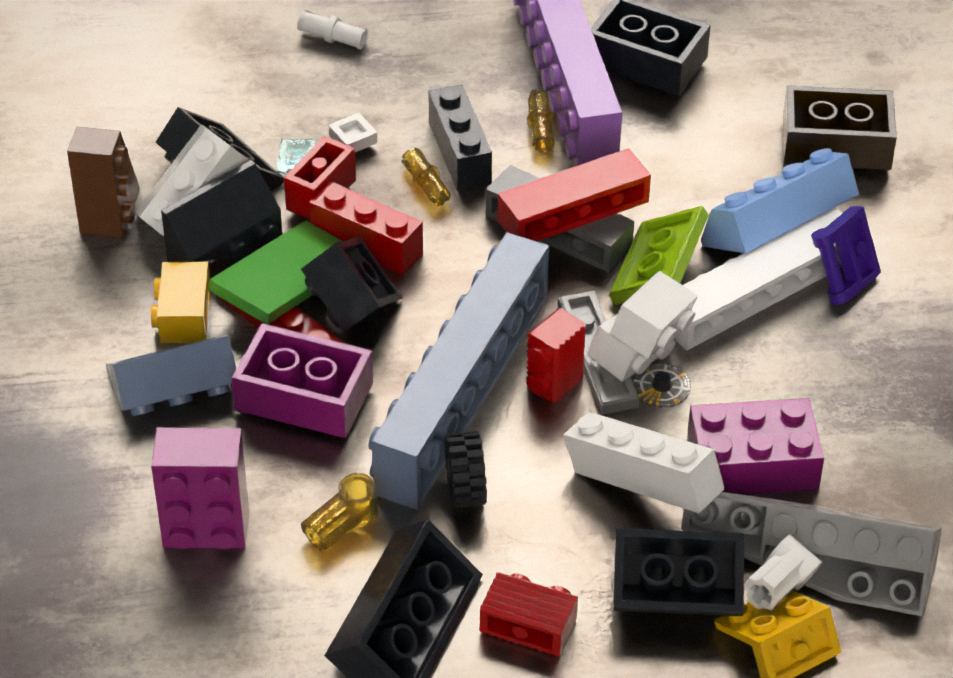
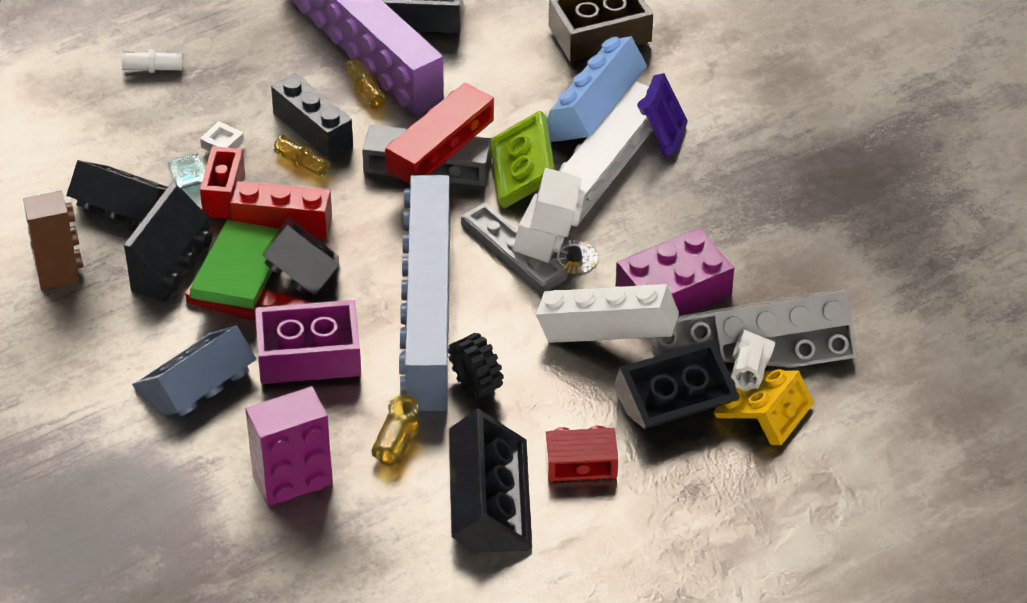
camera: 25 degrees left, 0 degrees up
white slope [136,124,249,236] -> none
yellow brick [151,262,211,343] -> none
red brick [526,308,586,403] -> none

